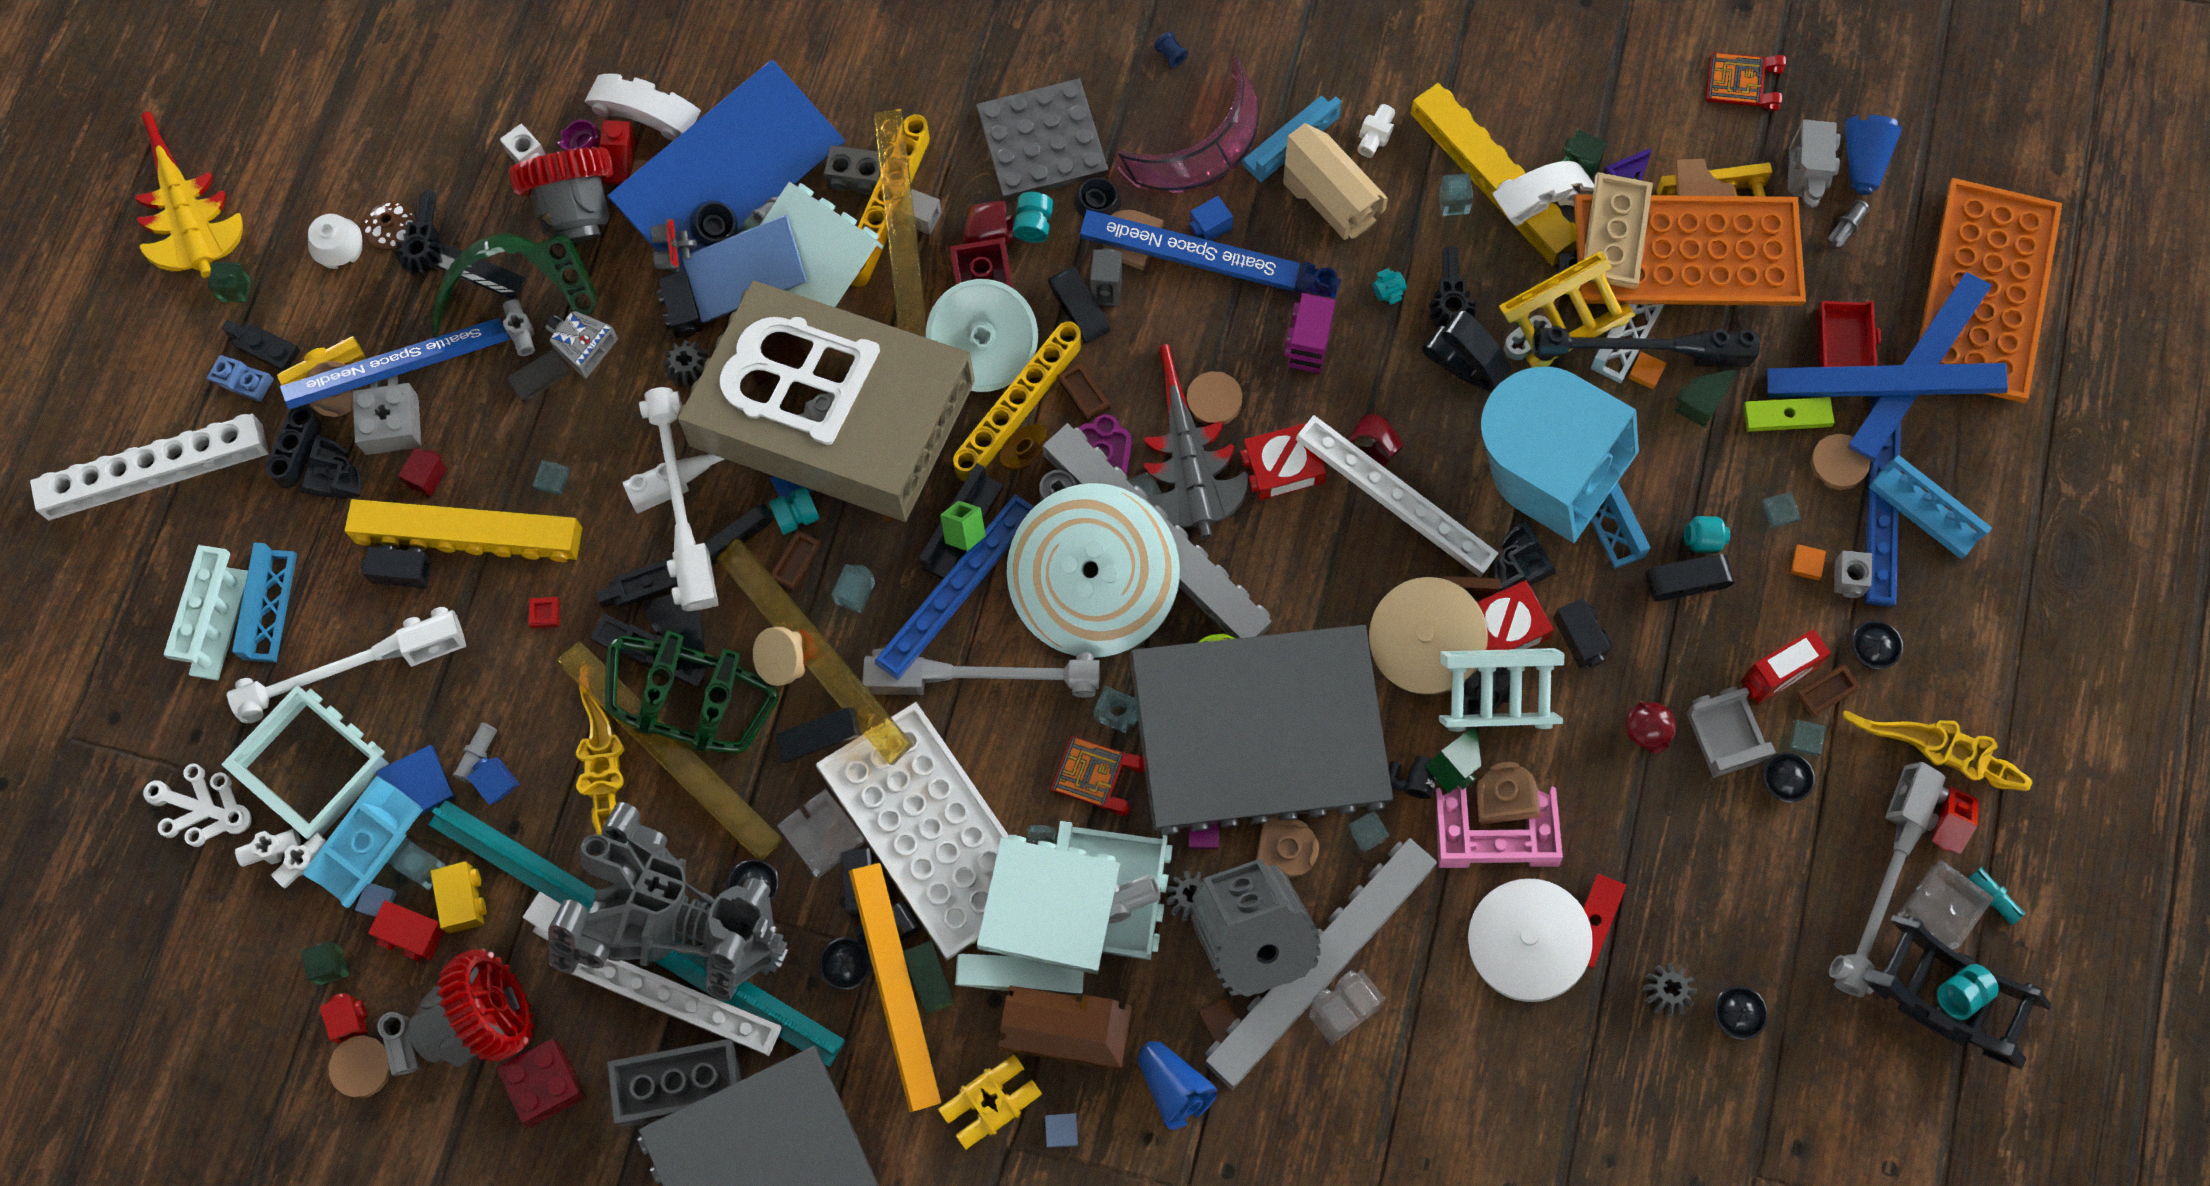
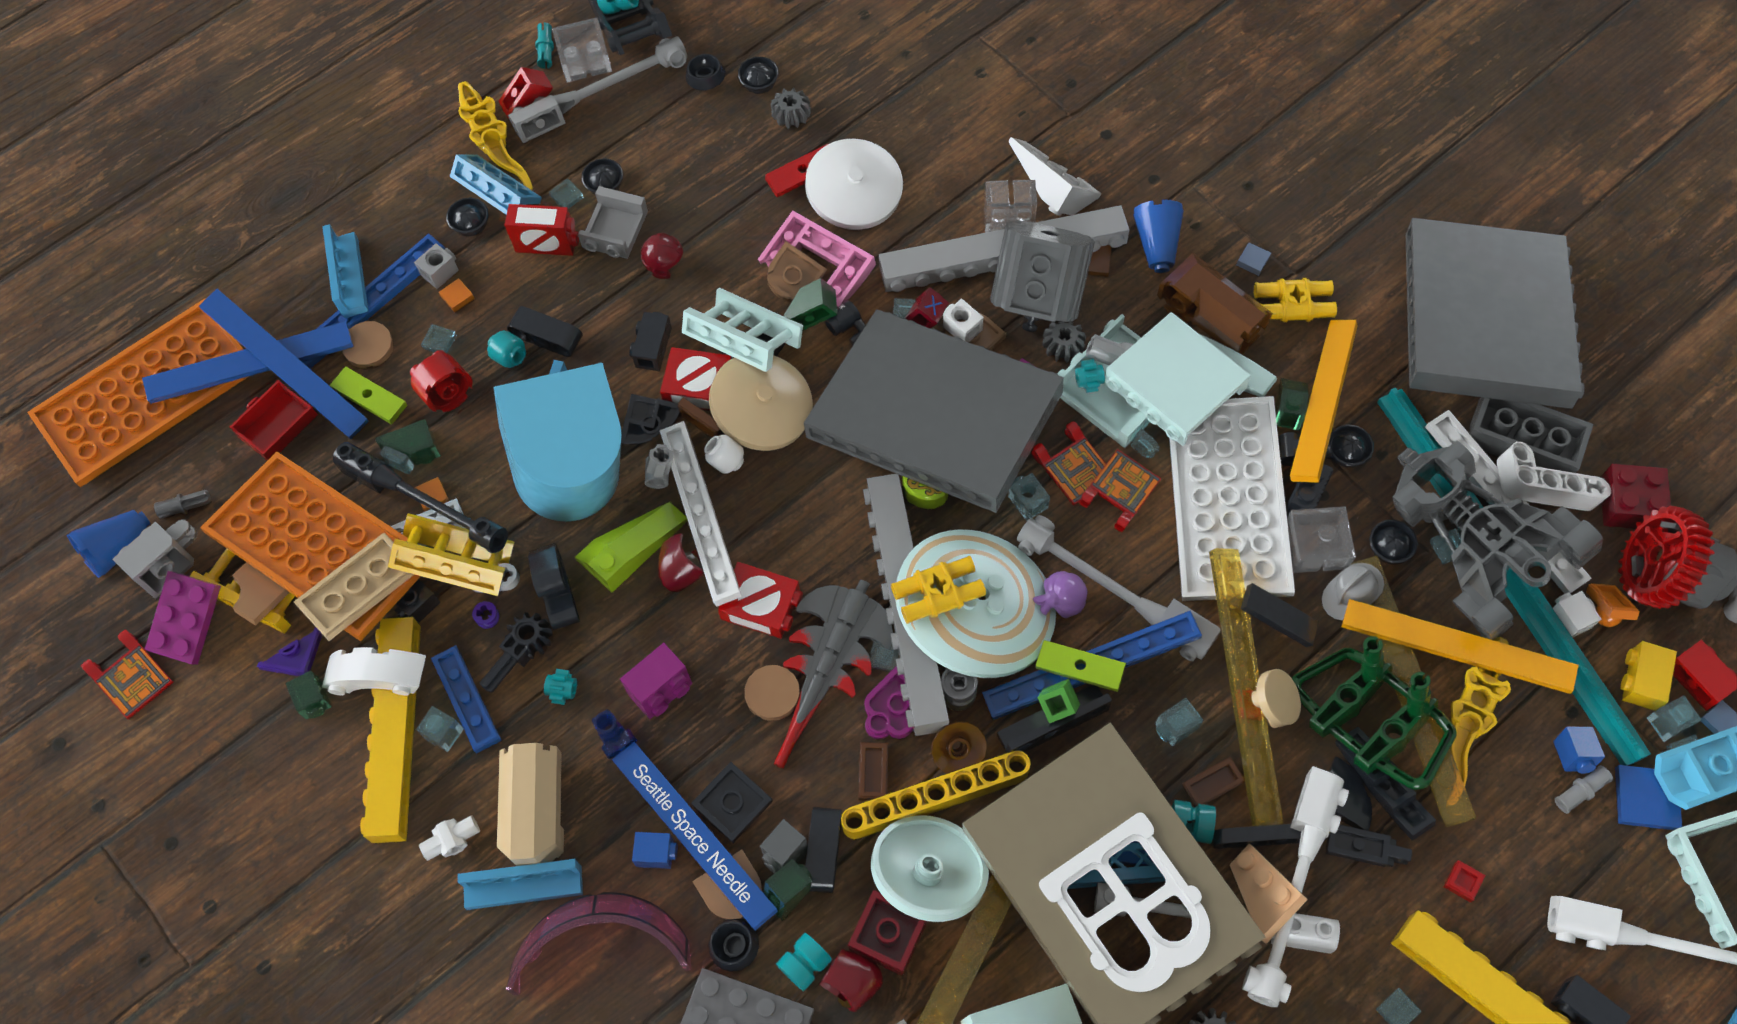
camera: 145 degrees left, 5 degrees down
none -> magenta plate [145,571,221,665]
none -> clear light blue tile [380,446,414,474]
none -> red brick [410,350,473,412]
none -> blue tile [431,645,502,754]
none -> dark azure fence [450,154,542,215]
none -> dark purple bush [472,601,500,629]
none -> lime wedge [575,502,688,593]
none -> light grey piece [645,444,673,489]
none -> black hat [685,54,726,90]
none -> black plate [691,762,773,844]
none -> white head [704,435,744,474]
none -> clear green slope [764,859,812,921]
none -> yellow pin [891,556,986,624]
none -> dark red brick [905,287,949,329]
none -> white brick [943,298,984,343]
none -> white wedge [1009,137,1101,216]
none -> medium lavender hat [1033,571,1087,618]
none -> lime tile [1036,640,1126,692]
none -> teal gear [1075,359,1105,393]
none -> flag [1079,449,1161,532]
none -> light nougat wing [1230,843,1308,944]
none -> light grey piece [1322,563,1384,621]
none -> light orange tile [1341,599,1579,694]
none -> white beam [1497,442,1611,511]
none -> orange tile [1586,584,1640,627]

